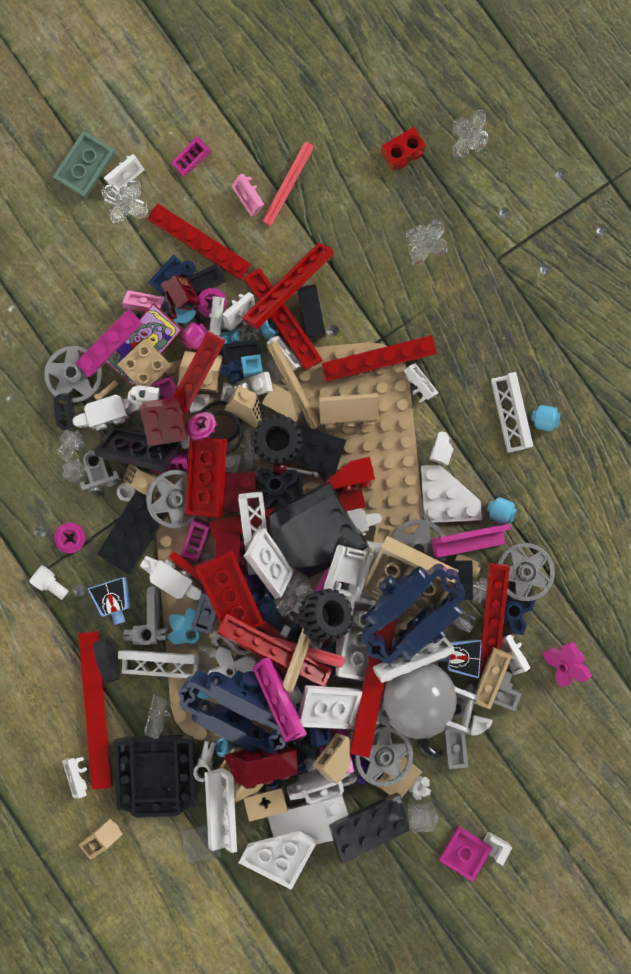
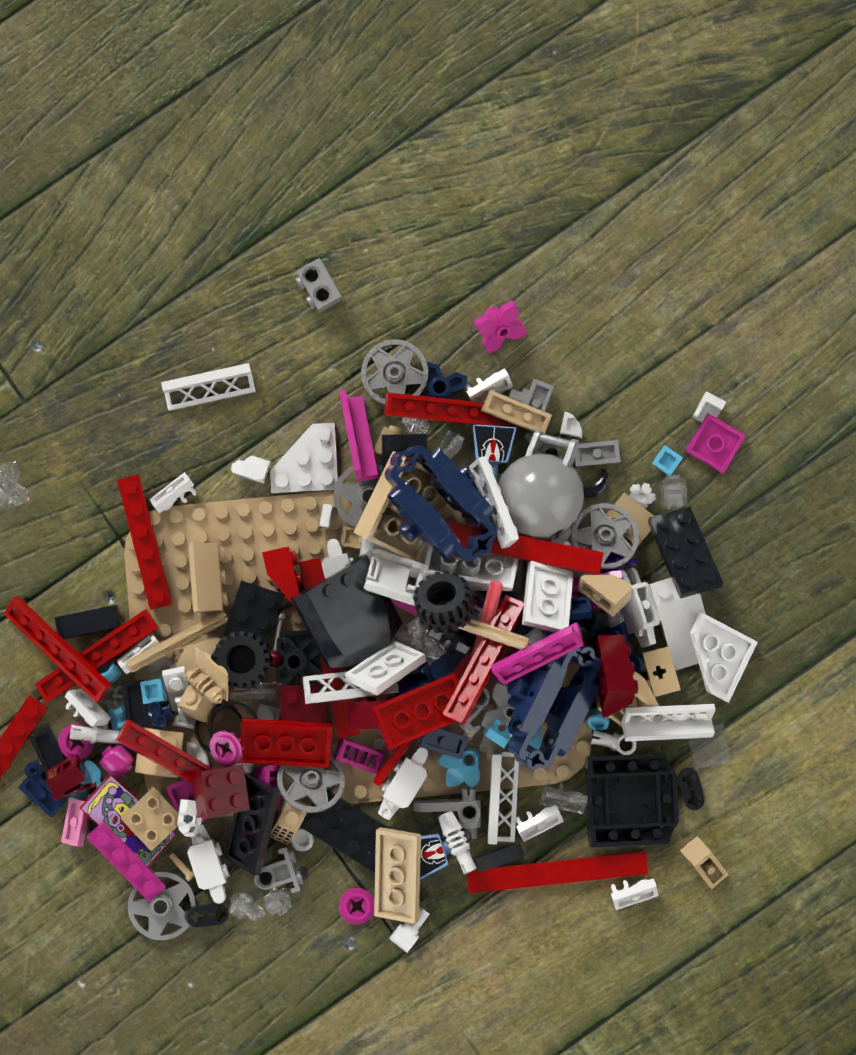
camera: 90 degrees left, 0 degrees up
medium azure head [487,497,517,525] -> none
medium azure head [531,405,561,431] -> none
none -> tan hinge [185,647,229,704]
none -> light grey brick [295,258,342,312]
none -> white tile [319,504,333,529]
none -> tan plate [374,827,421,924]
none -> white hinge [438,811,477,874]
none -> medium azure tile [483,718,510,748]
none -> white plate [516,805,564,842]
none -> medium azure tile [651,445,683,477]
none -> black beam [679,767,705,810]

